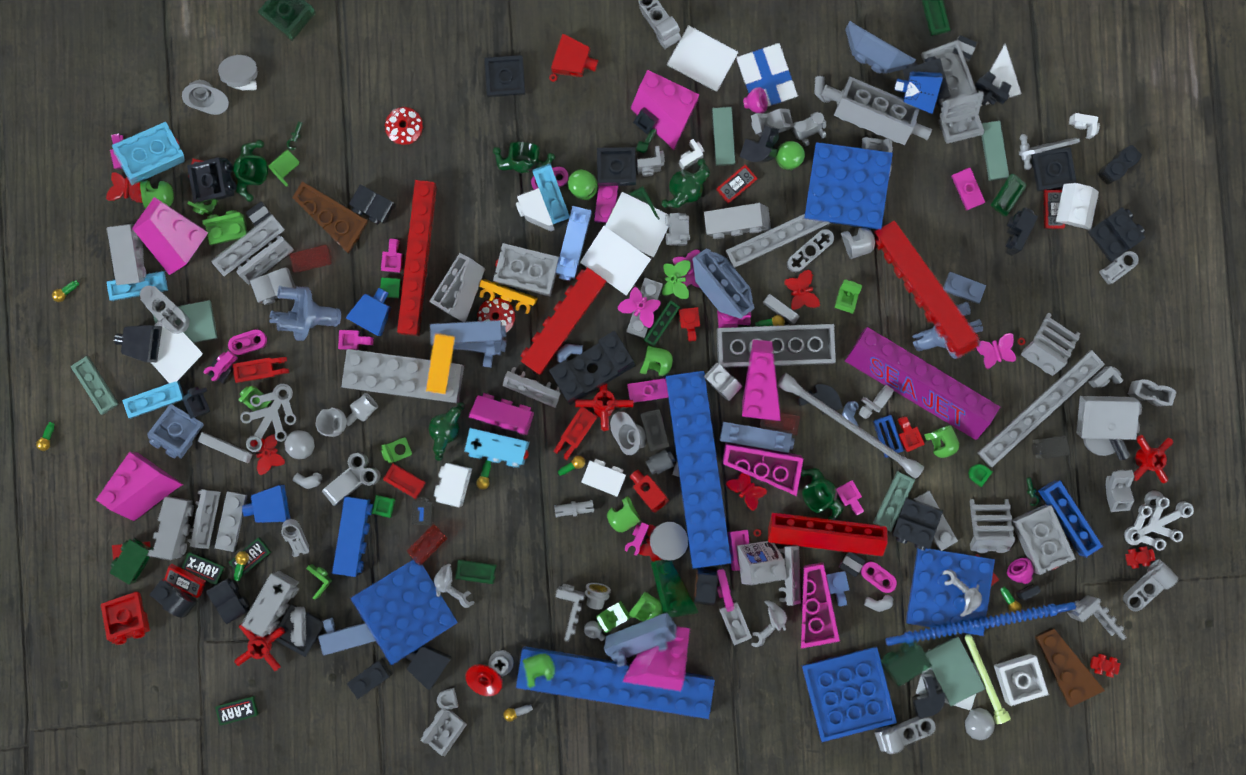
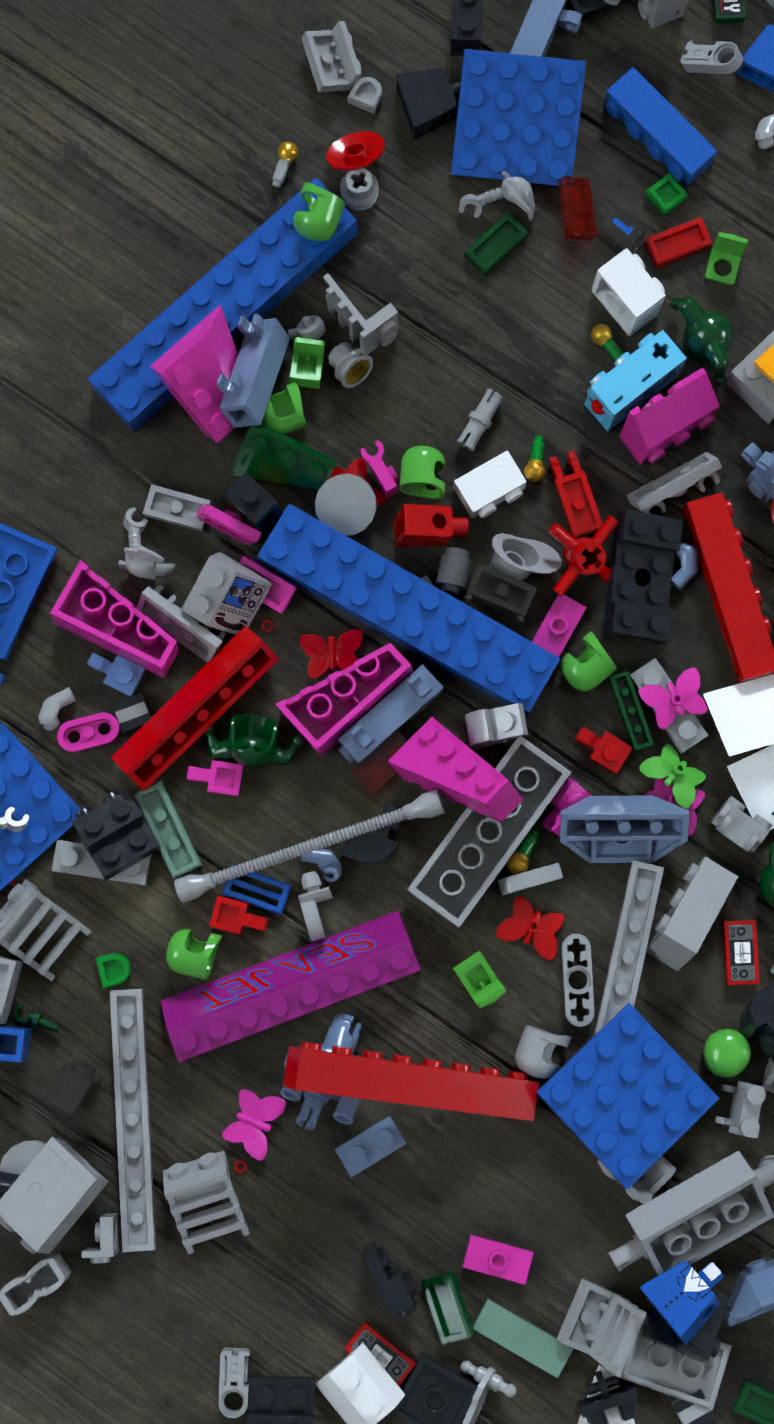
camera: 130 degrees right, 5 degrees down
bright green bracket [306,564,332,600] -> none
light grey piece [322,453,381,506] -> none

